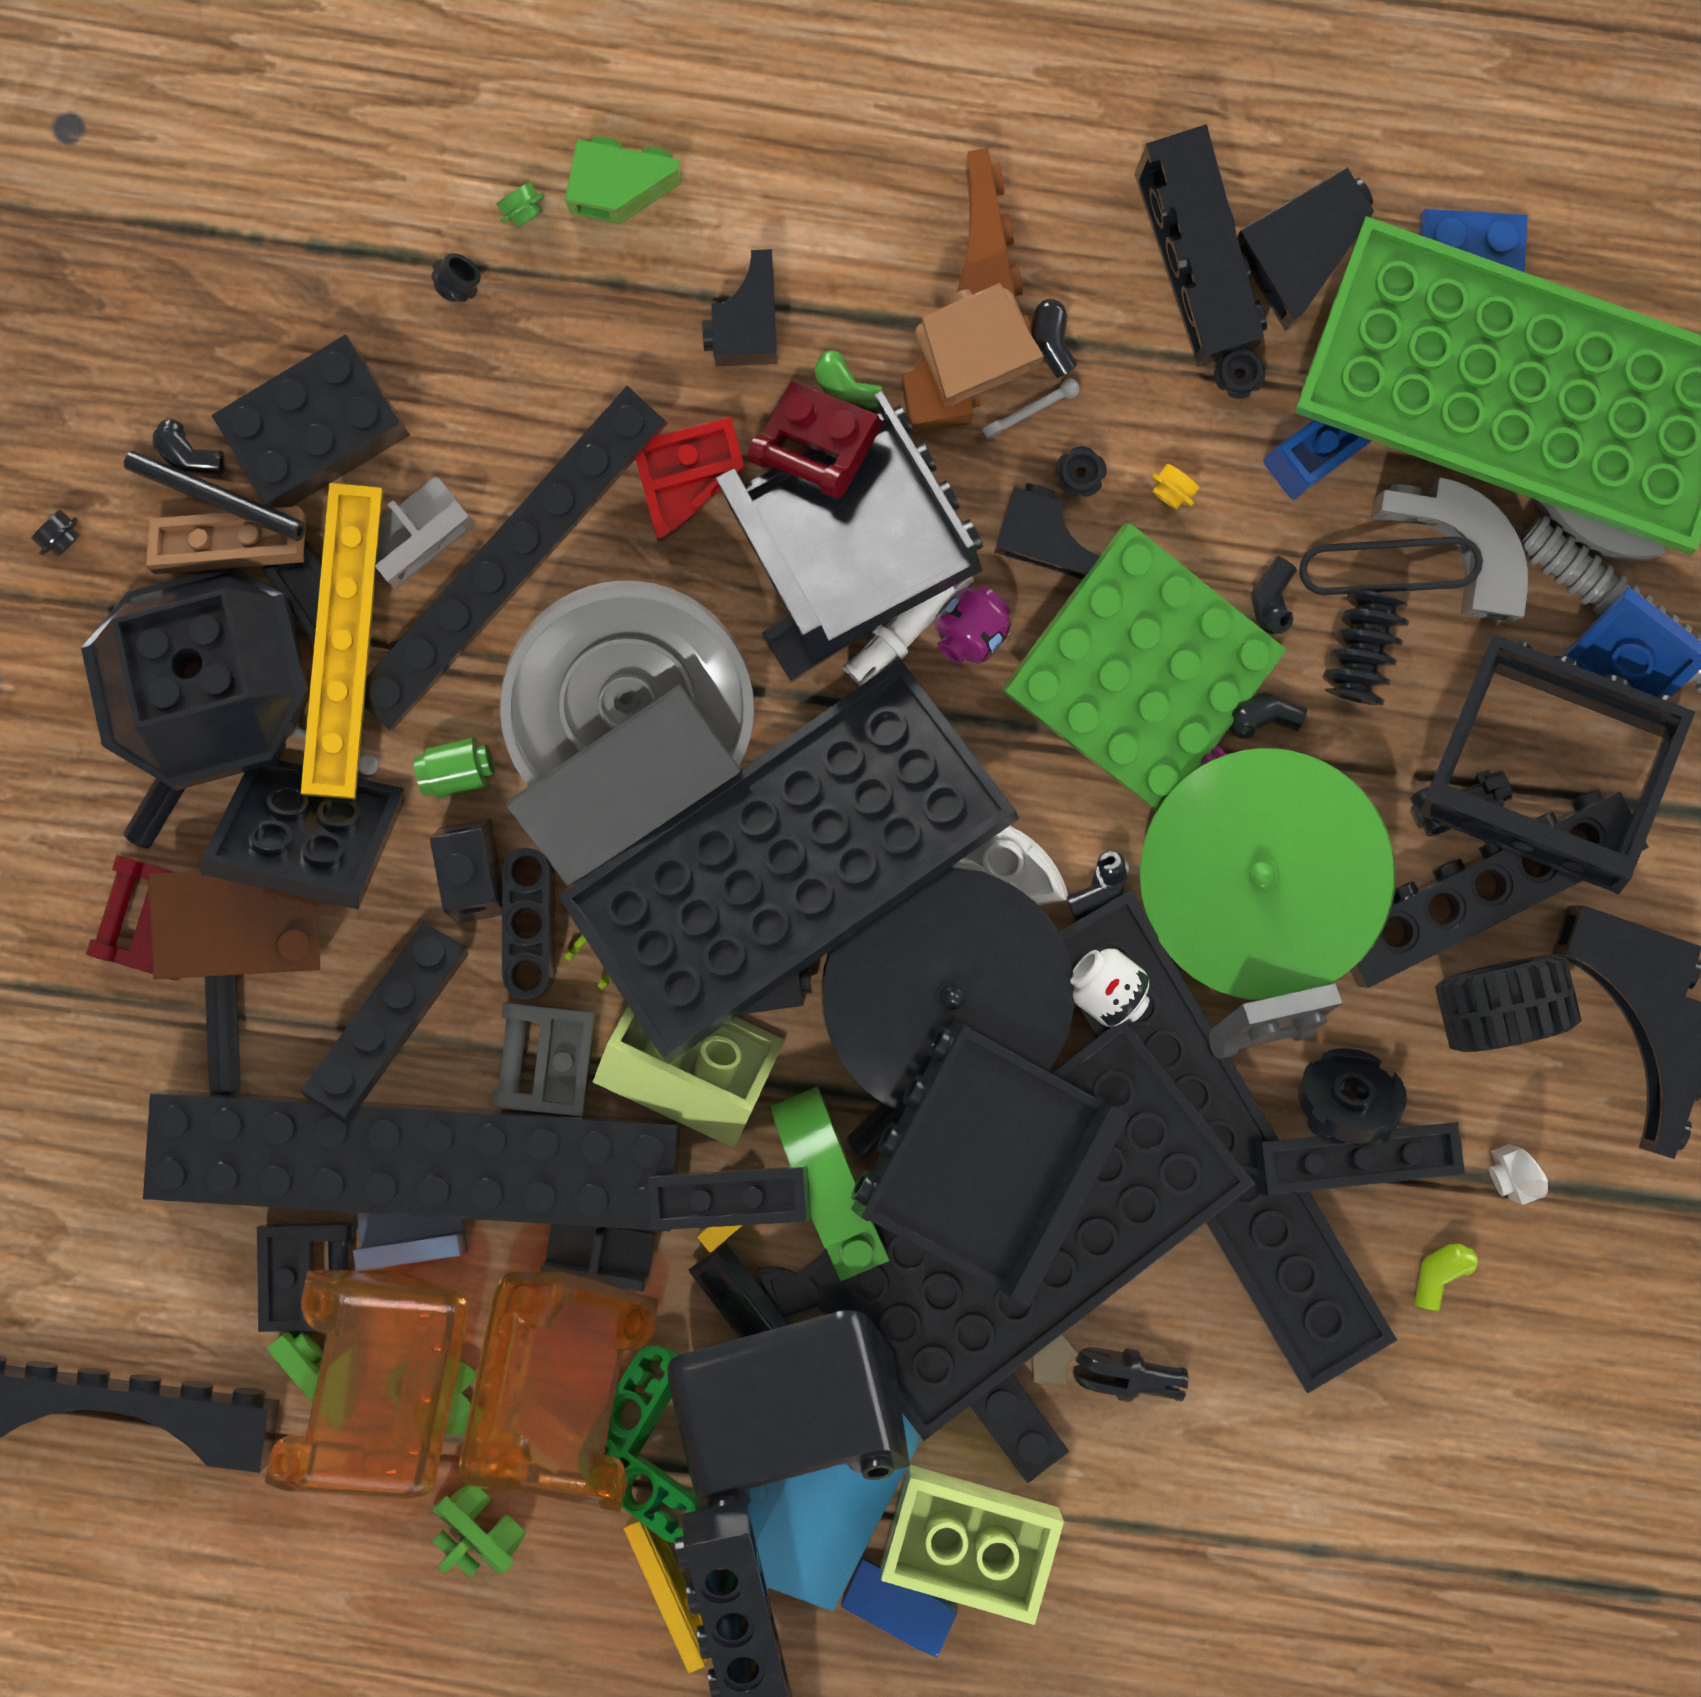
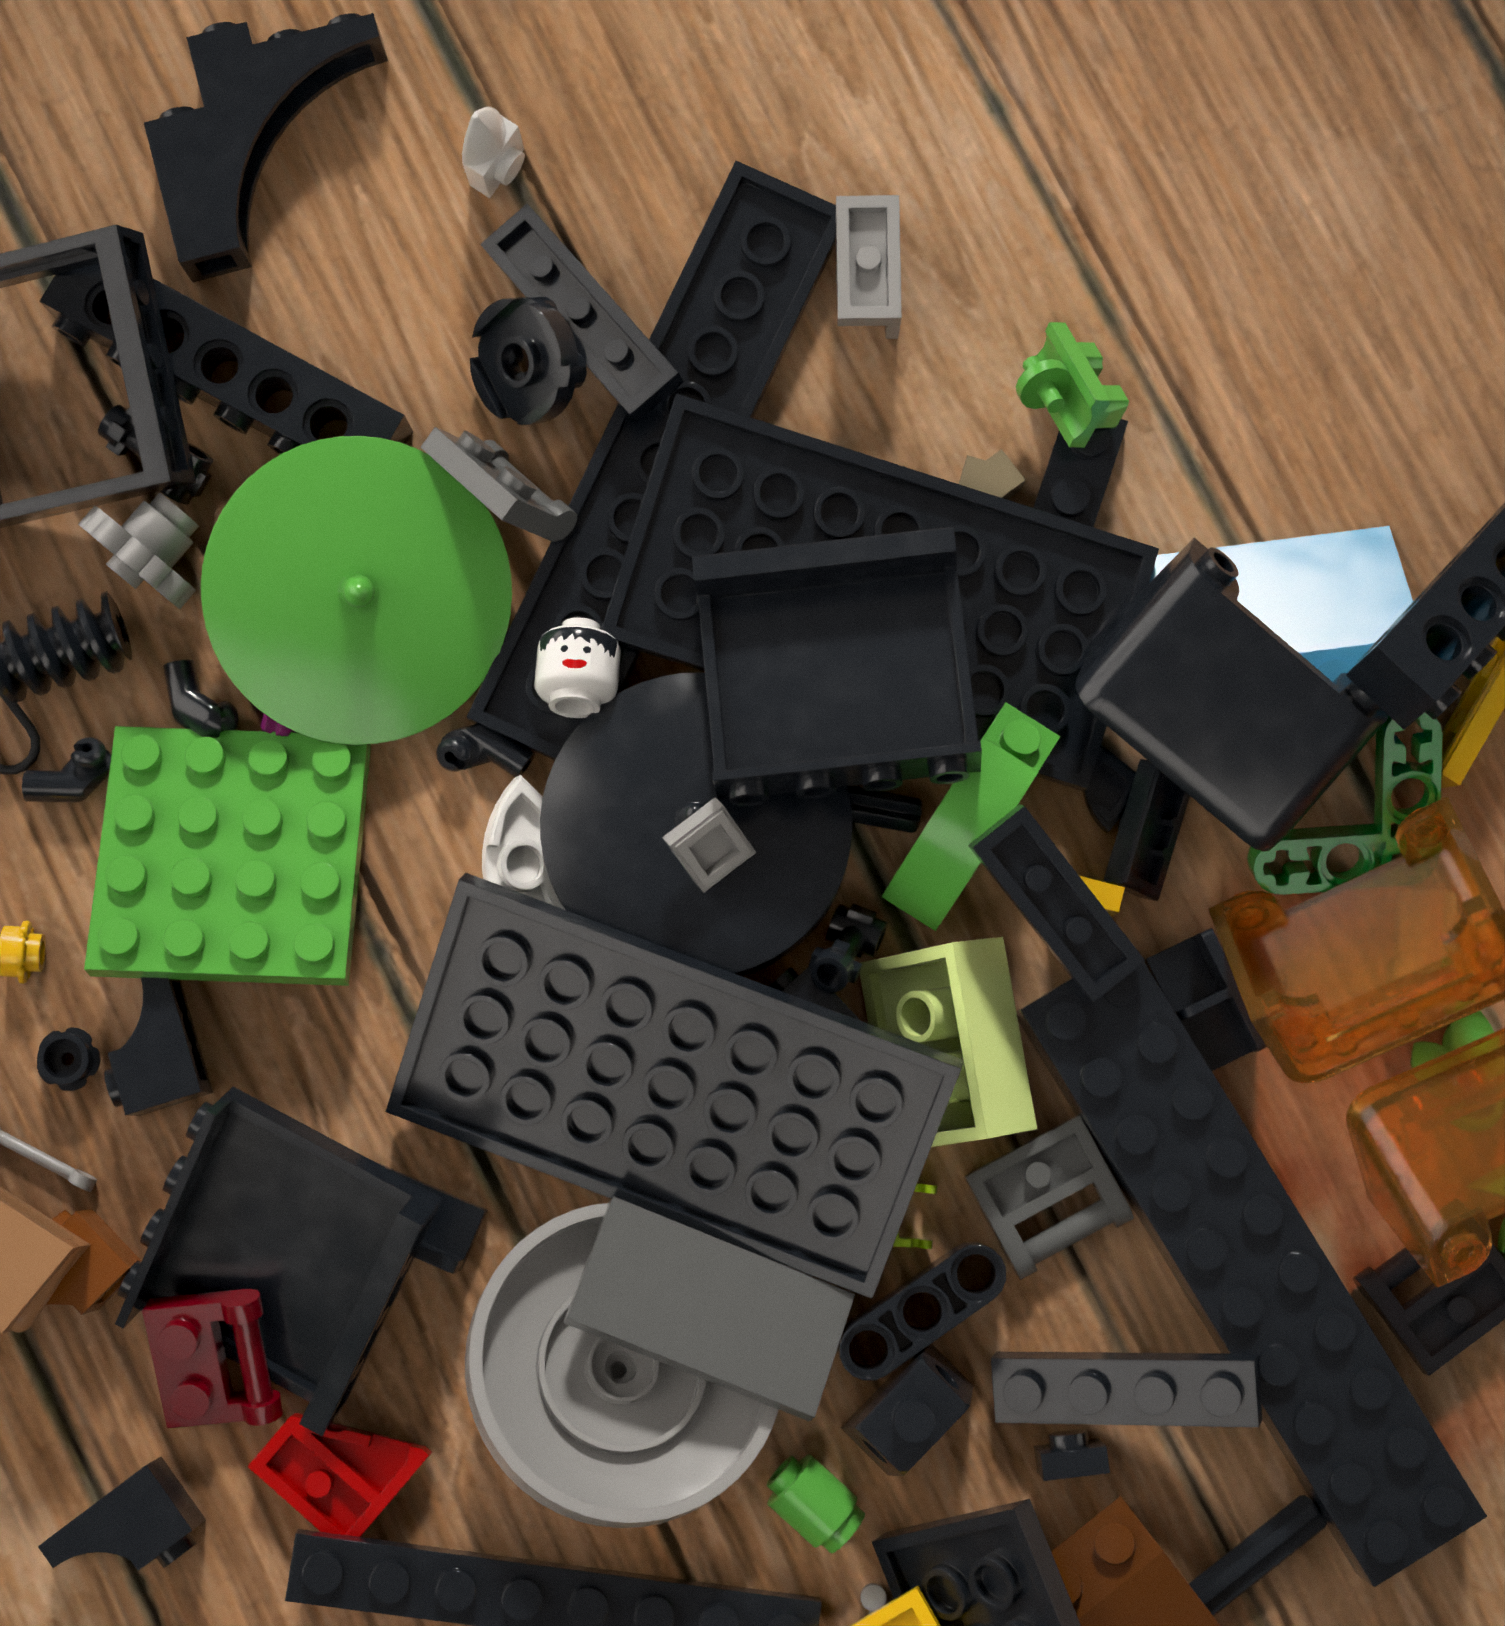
camera: 120 degrees left, 5 degrees down
sand blue panel [353,1212,468,1271] -> none
bright green arm [815,351,882,411] -> none
blue slope [841,1557,958,1658] -> none
white pin [842,577,974,686] -> none
yellowish green brick [880,1465,1064,1625] -> none
magenta head [935,586,1011,664] -> none
black arm [1073,1347,1189,1402] -> none
lime arm [1414,1244,1478,1311] -> none
black tyre [1435,955,1582,1052] -> none
none -> light grey plant [78,493,199,609]
none -> light grey tile [662,798,756,893]
none -> black bar [809,903,888,993]
none -> light grey panel [835,195,902,339]
none -> bright green hips [1015,322,1129,448]
none -> black plate [1034,1429,1110,1481]

